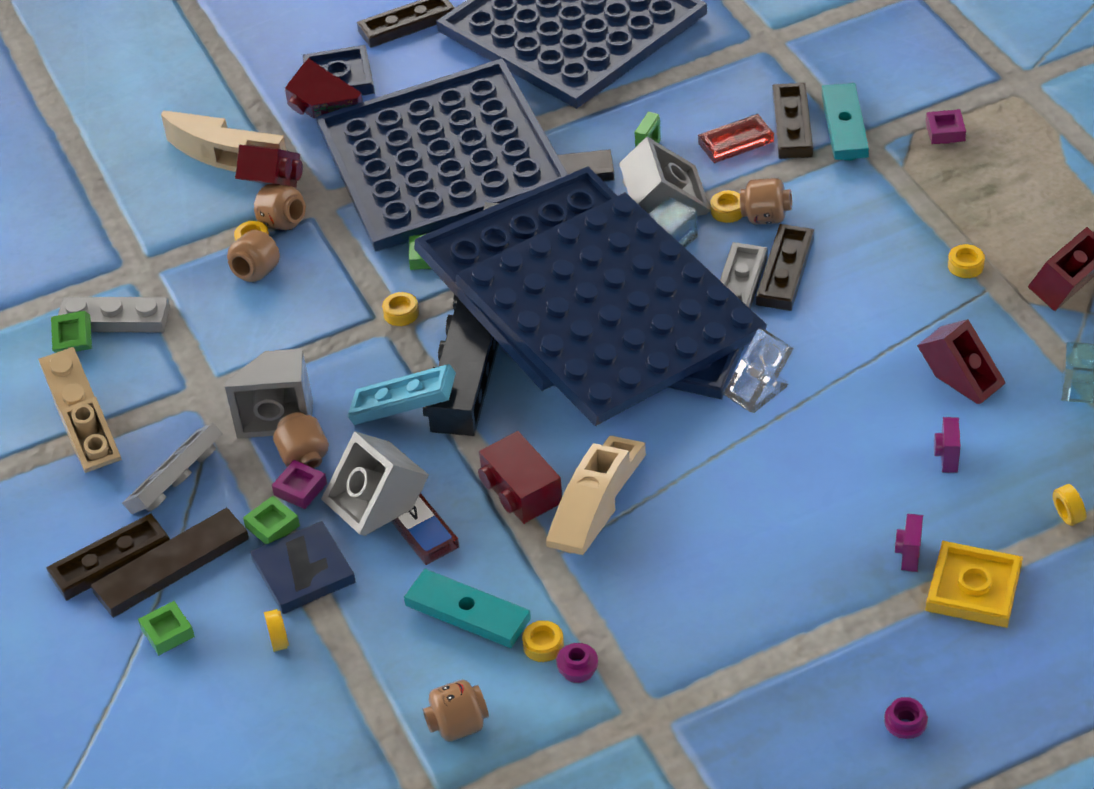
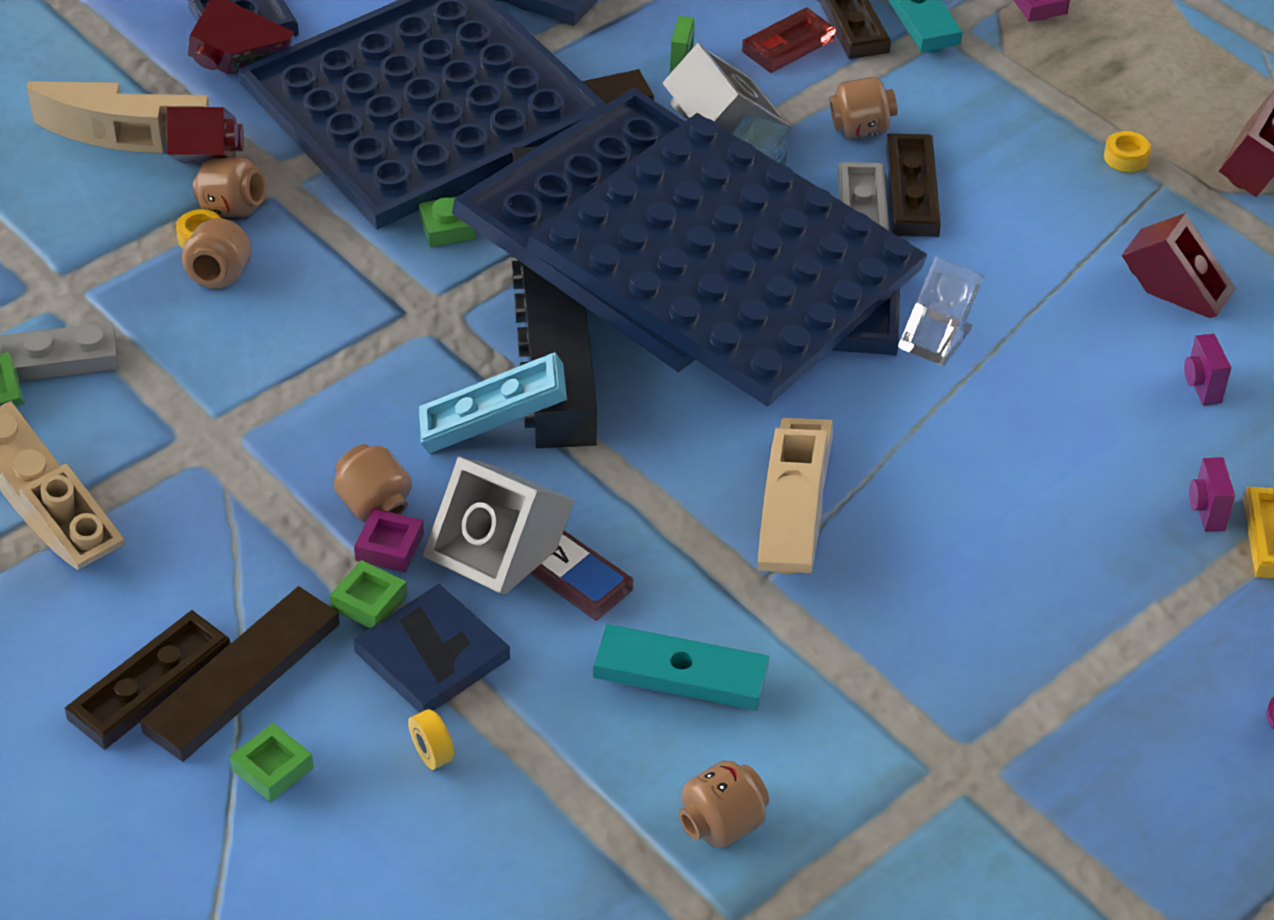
camera: 20 degrees left, 0 degrees up
light grey plate [122,423,223,514] -> none
light grey slope [225,348,313,438] -> none
yellow tile [382,292,419,326] -> none
dark red brick [478,431,562,524] -> none
yellow tile [522,620,564,662] -> none
magenta plate [556,643,598,683] -> none
yellow tile [710,190,742,223] -> none

